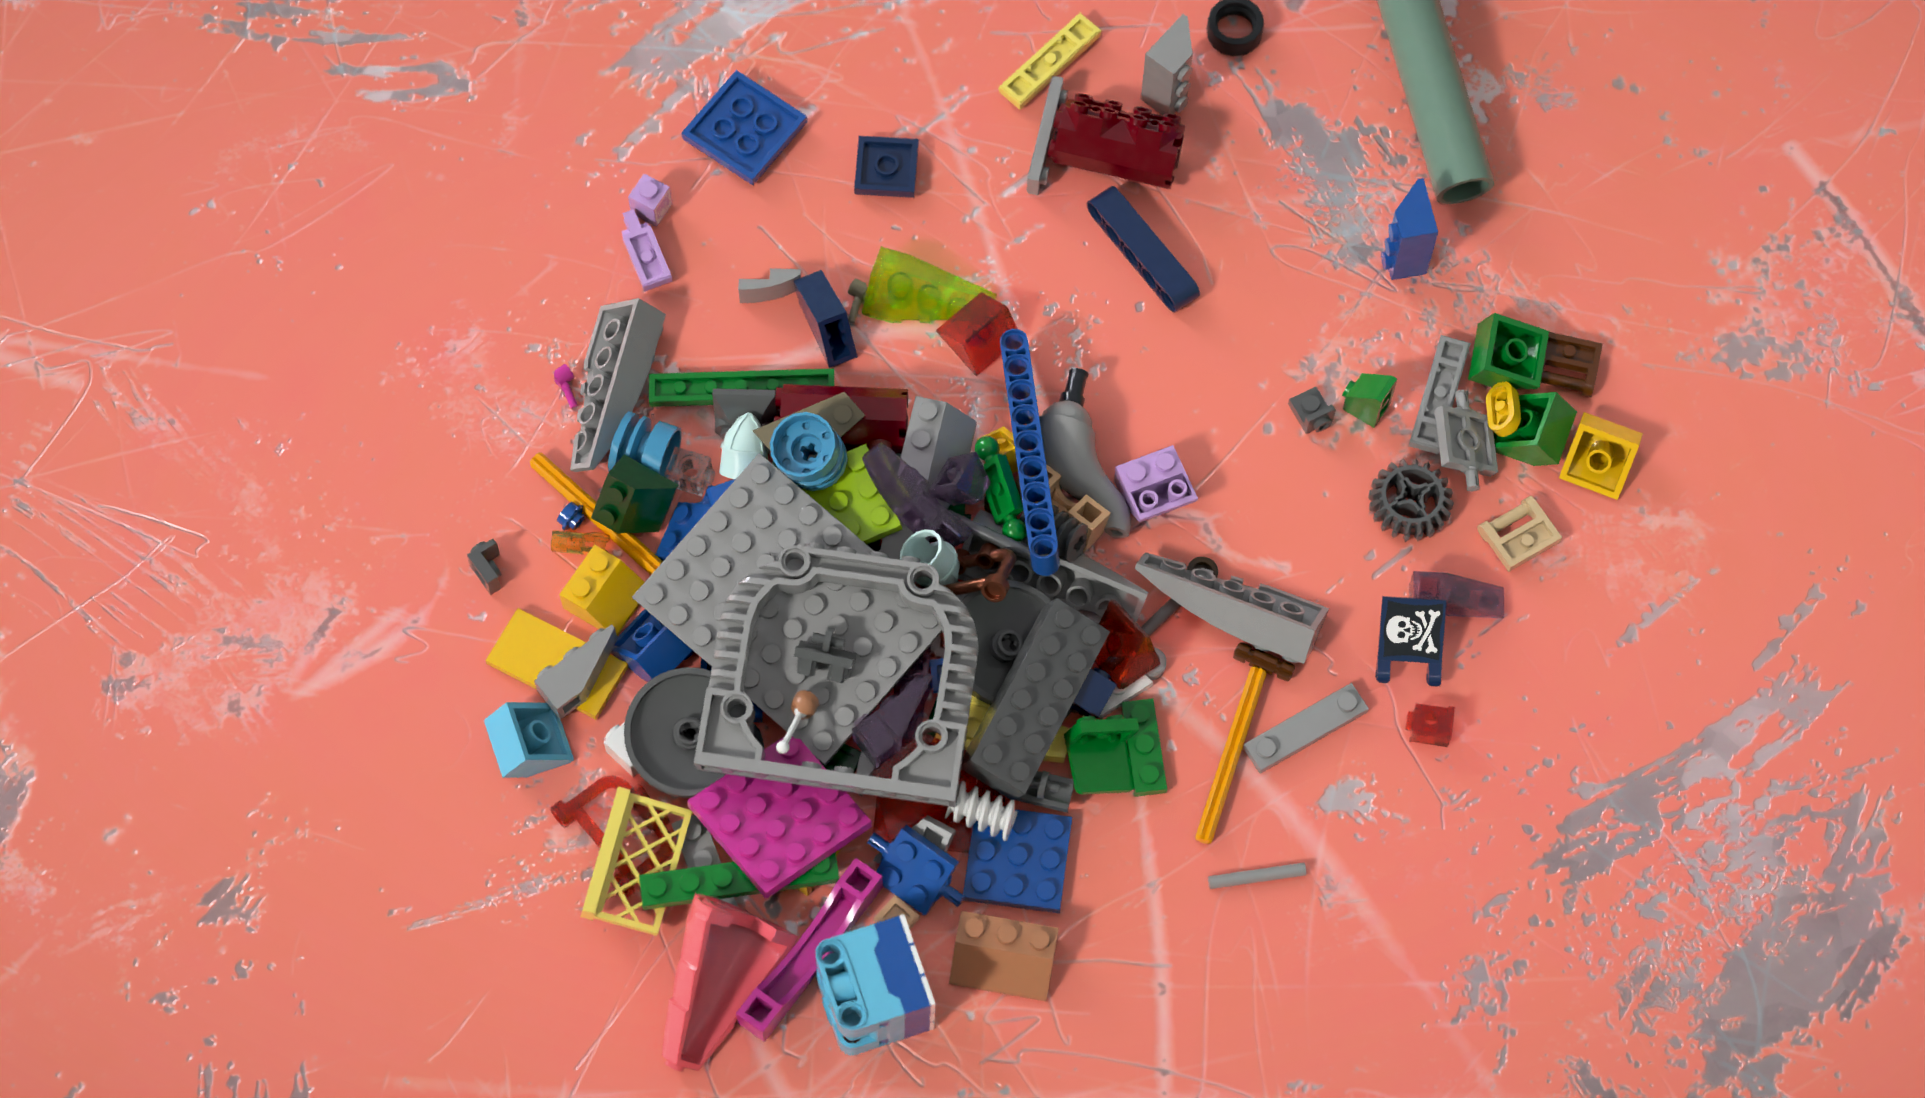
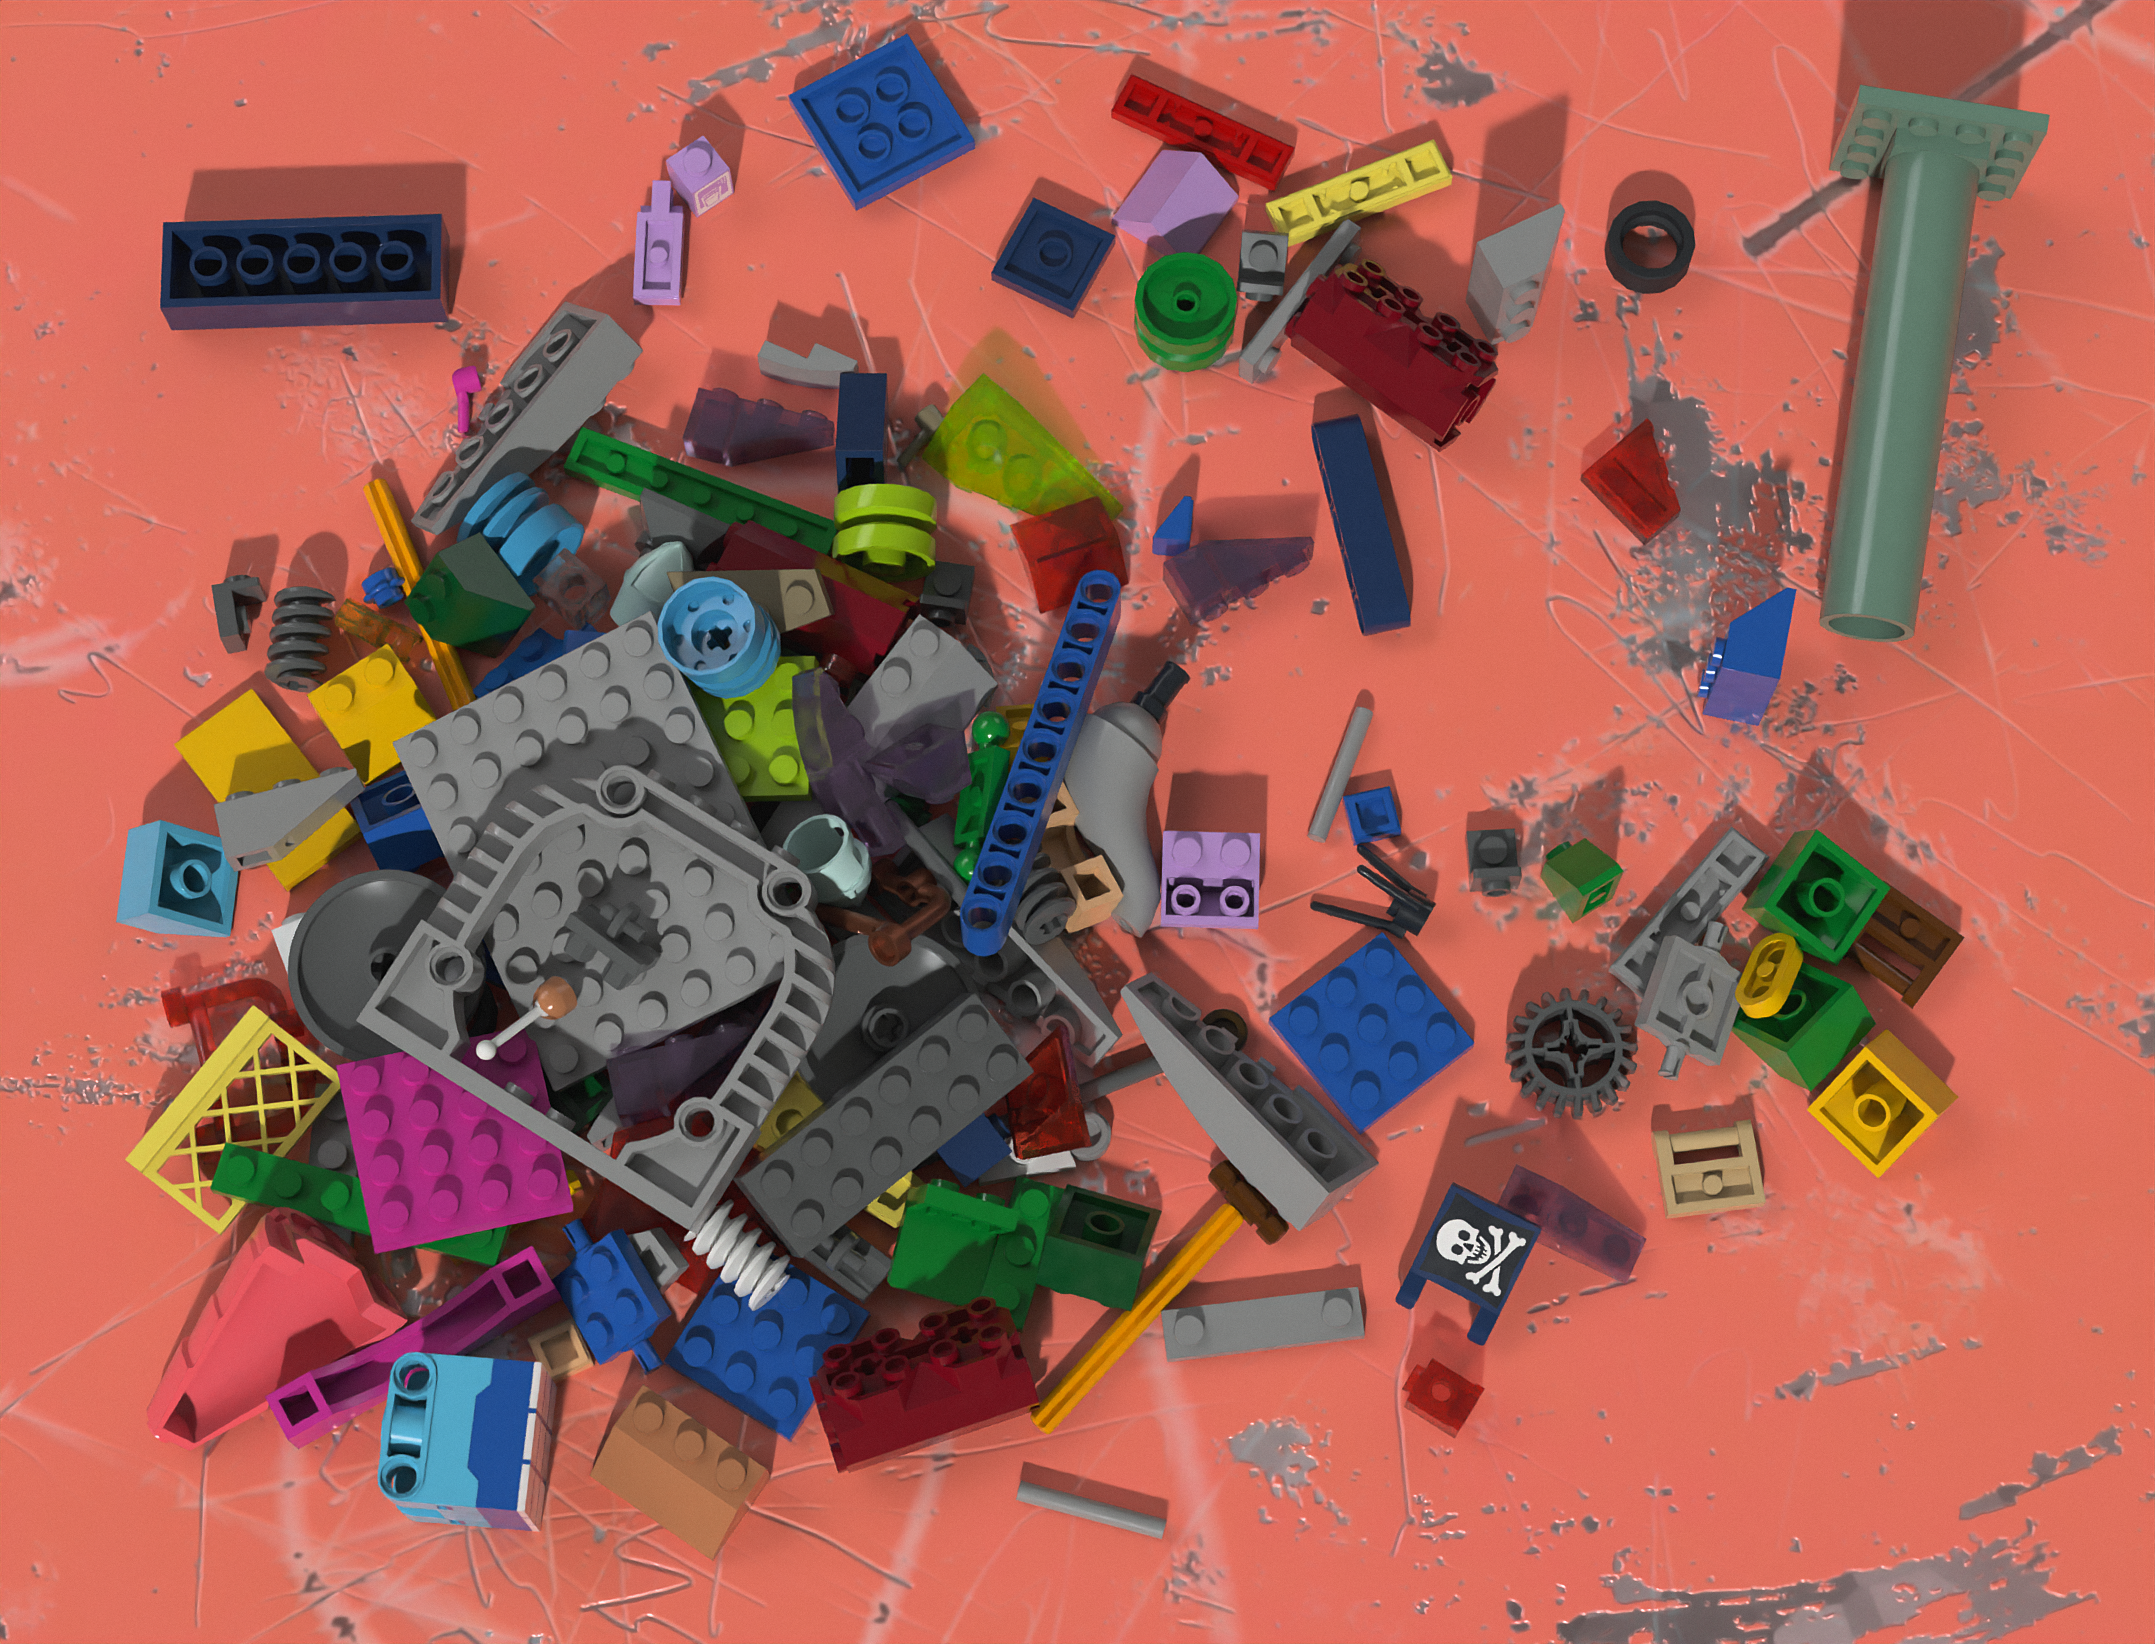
camera: 25 degrees right, 5 degrees up
none -> dark blue brick [160,214,450,330]
none -> dark grey piece [264,586,336,693]
none -> clear purple slope [683,387,836,467]
none -> dark red brick [808,1296,1040,1474]
none -> lime wheel [832,484,937,583]
none -> dark grey bracket [919,561,975,628]
none -> dark green slope [1035,1184,1162,1311]
none -> red plate [1111,74,1295,192]
none -> lavender slope [1112,150,1239,256]
none -> green wheel [1134,252,1237,372]
none -> blue slope [1152,496,1194,557]
none -> clear purple slope [1162,537,1315,625]
none -> dark grey bracket [1237,229,1289,301]
none -> blue plate [1268,932,1475,1135]
none -> light grey bar [1307,707,1373,843]
none -> black plant [1310,845,1436,939]
none -> blue tile [1342,786,1401,846]
none -> clear red wing [1580,418,1681,546]

